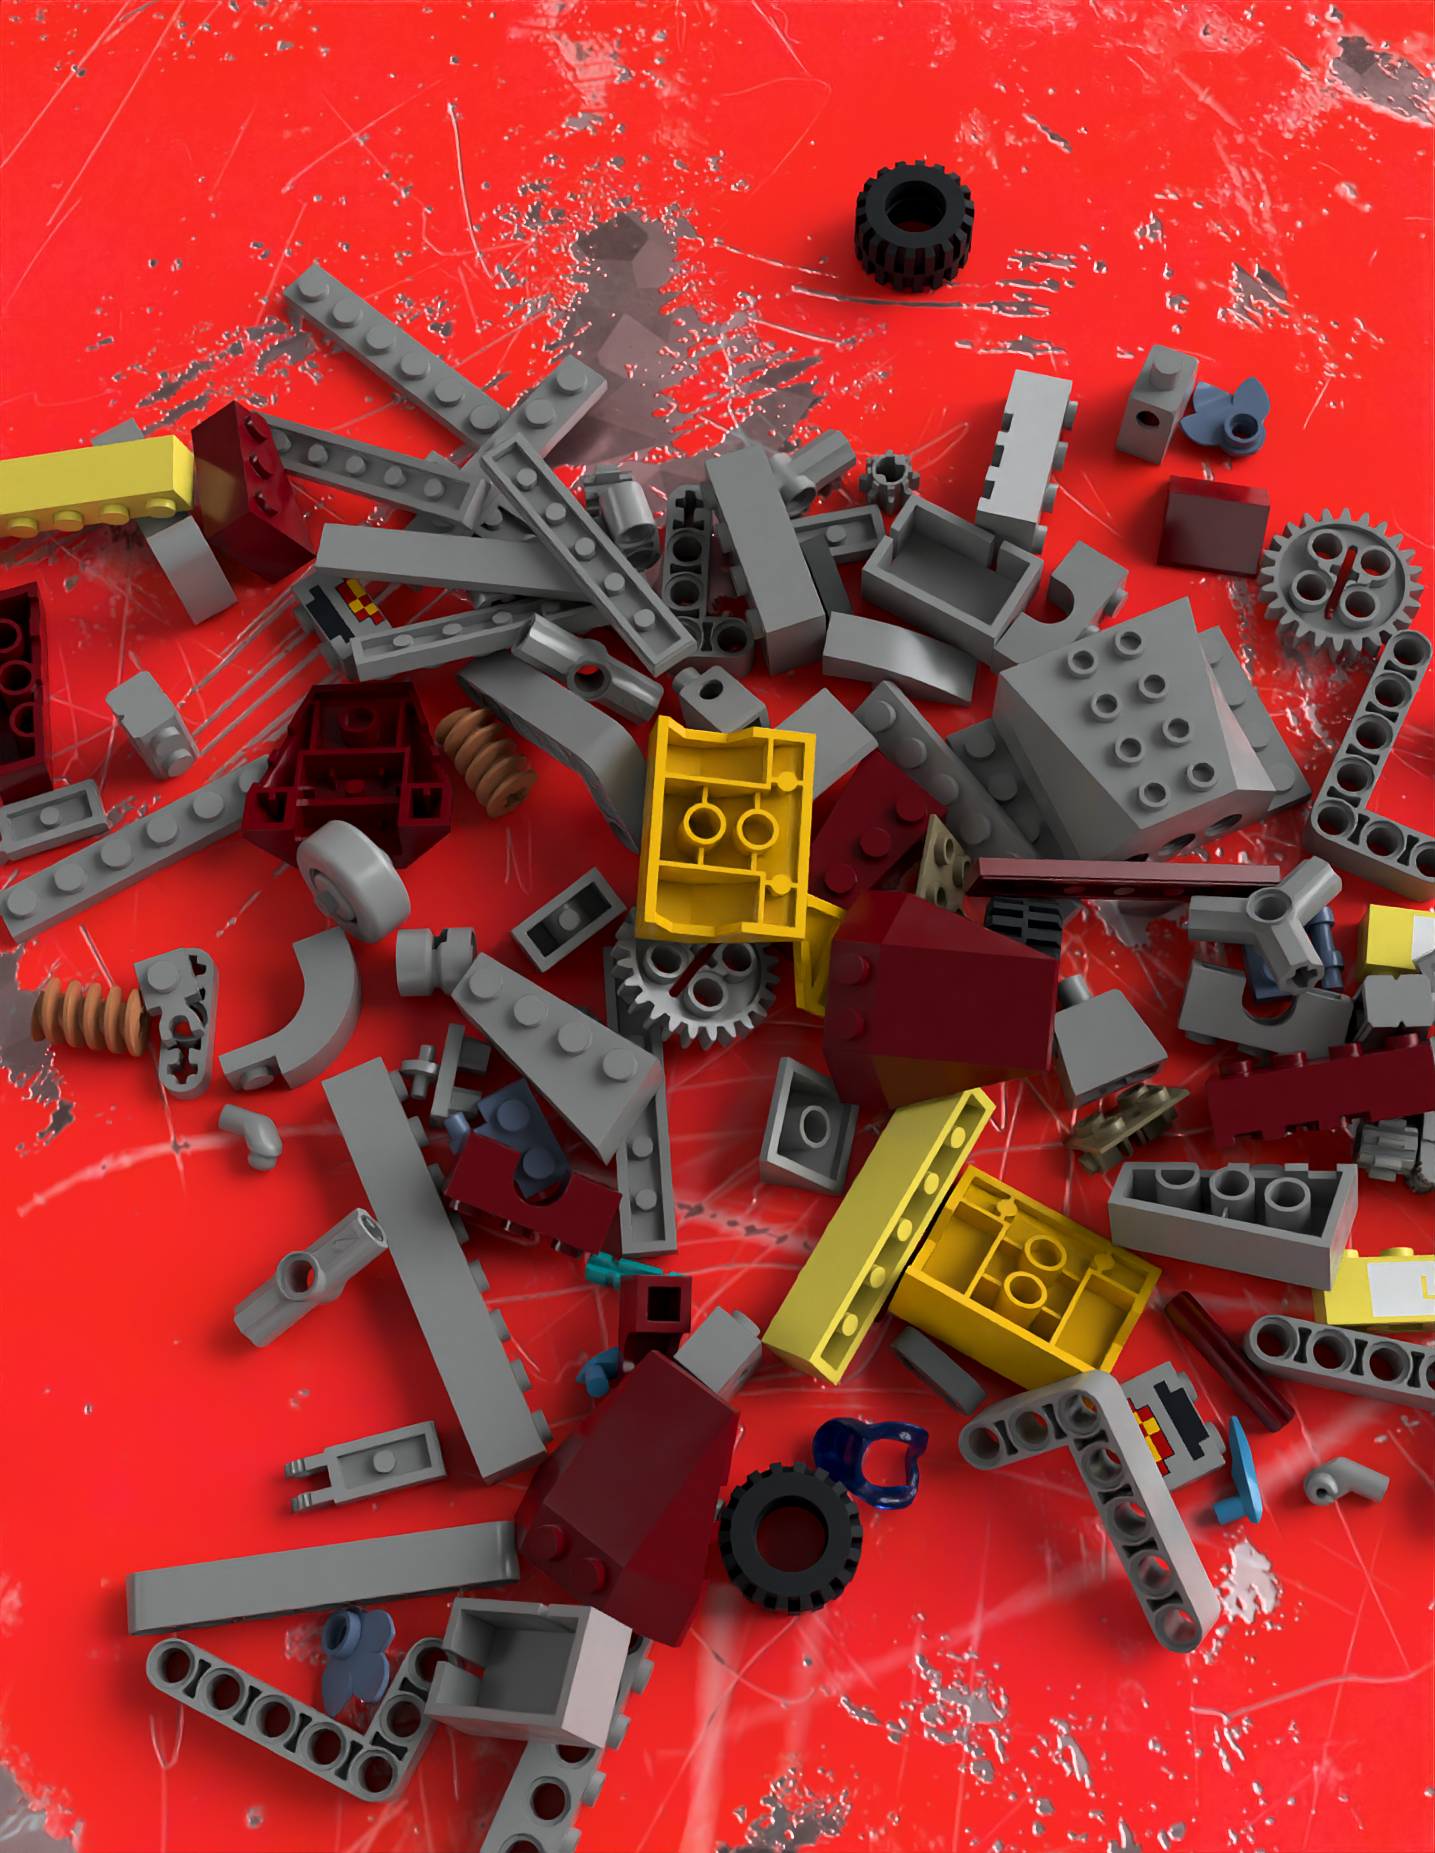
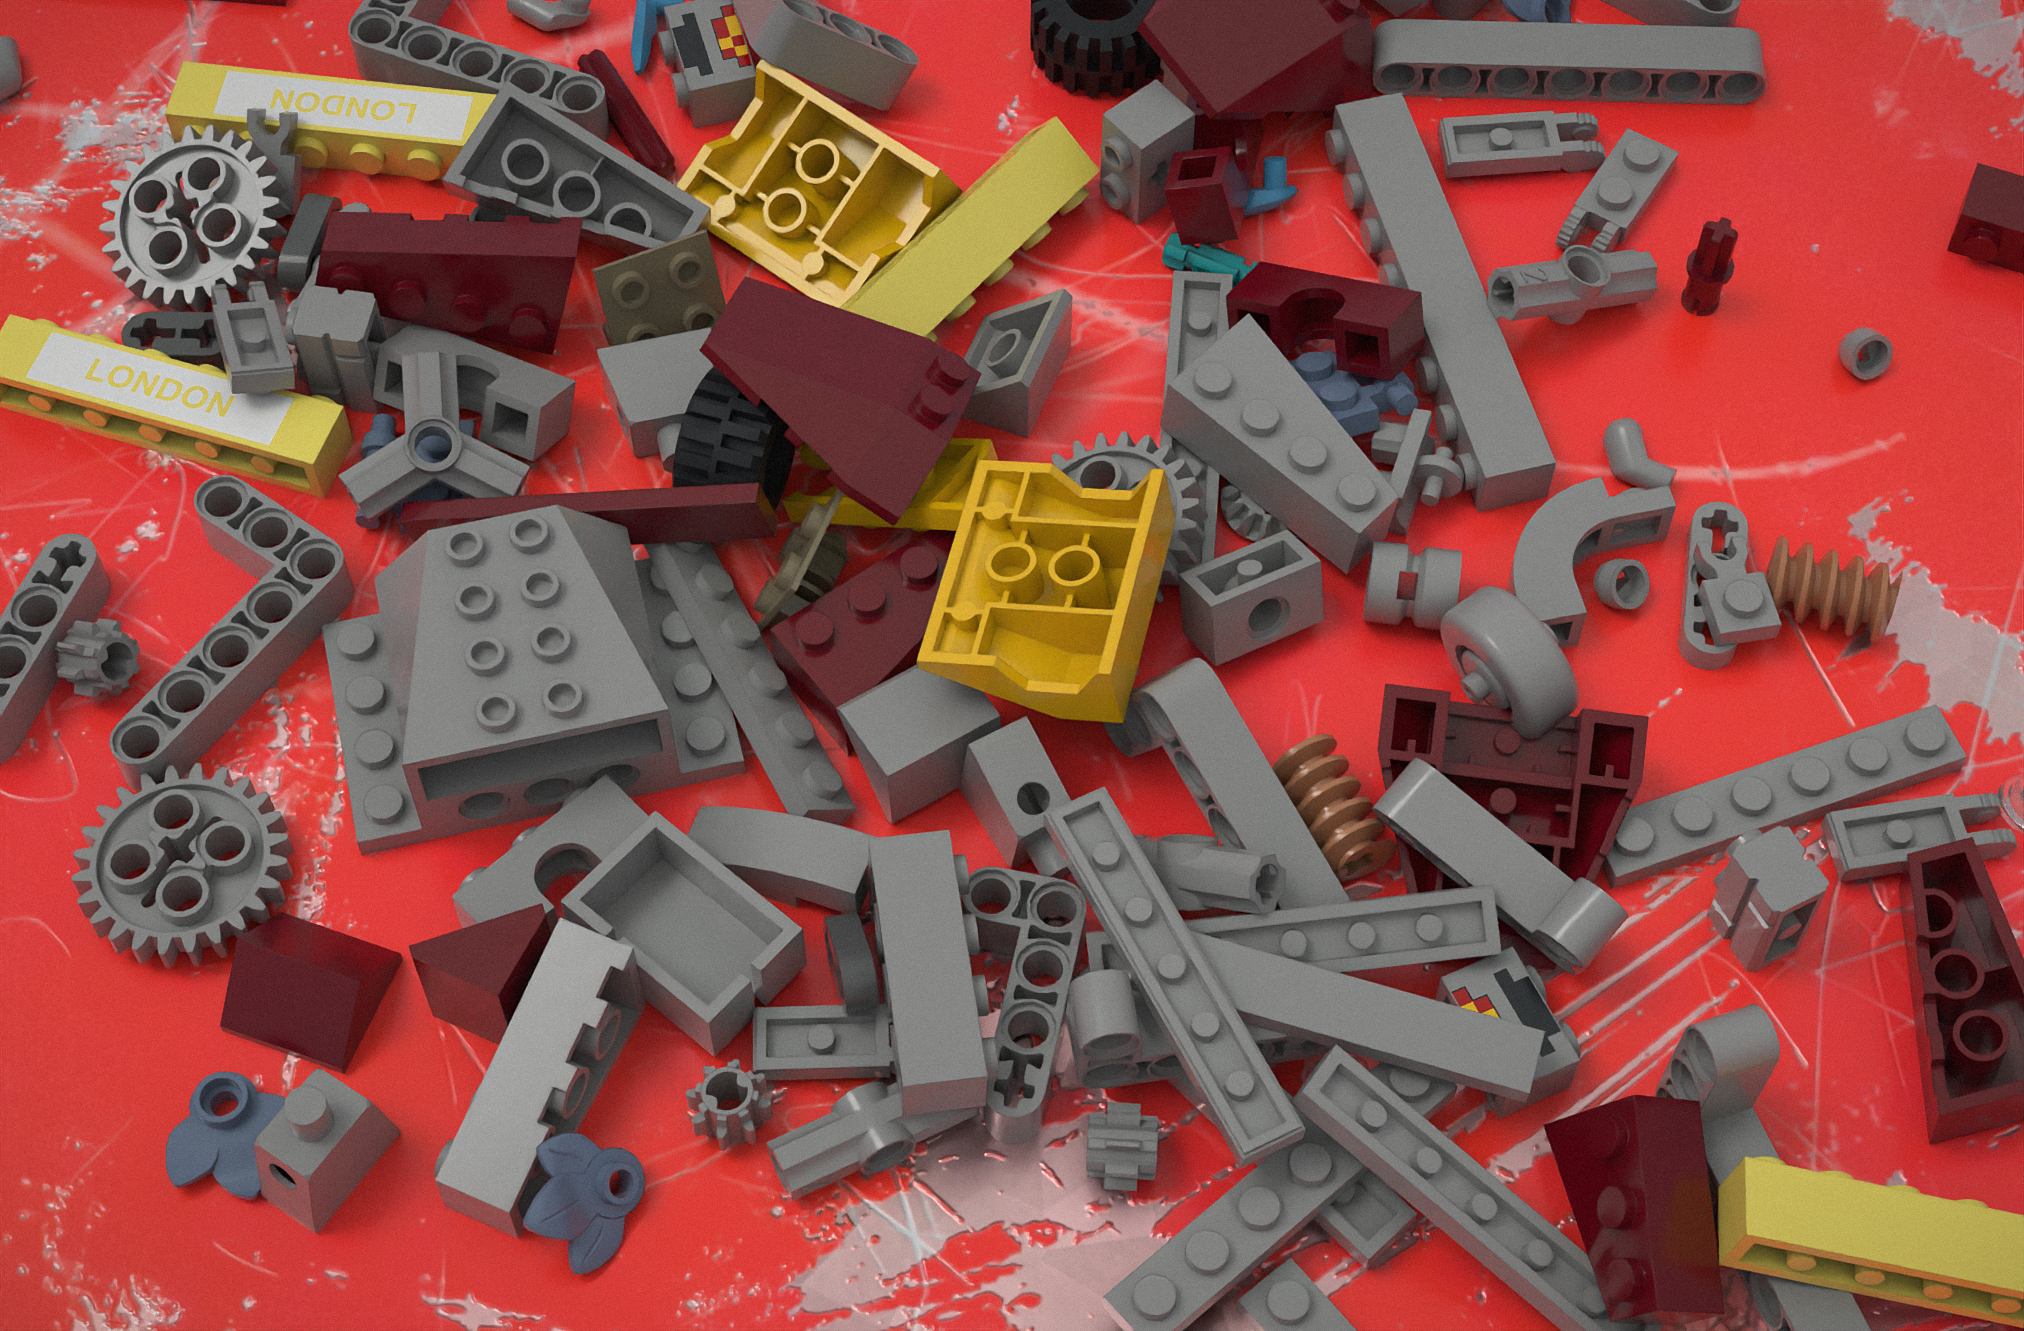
camera: 175 degrees left, 10 degrees down
clear blue piece [812,1416,929,1510] -> none
dark grey beam [889,1326,987,1418] -> none
none -> dark red slope [408,903,551,1045]
none -> sand blue plate [523,1133,645,1275]
none -> light grey beam [1372,757,1628,976]
none -> light grey hinge [1555,128,1679,254]
none -> light grey hinge [1593,558,1650,610]
none -> dark red axle [1681,217,1739,316]
none -> light grey hinge [1838,327,1893,380]

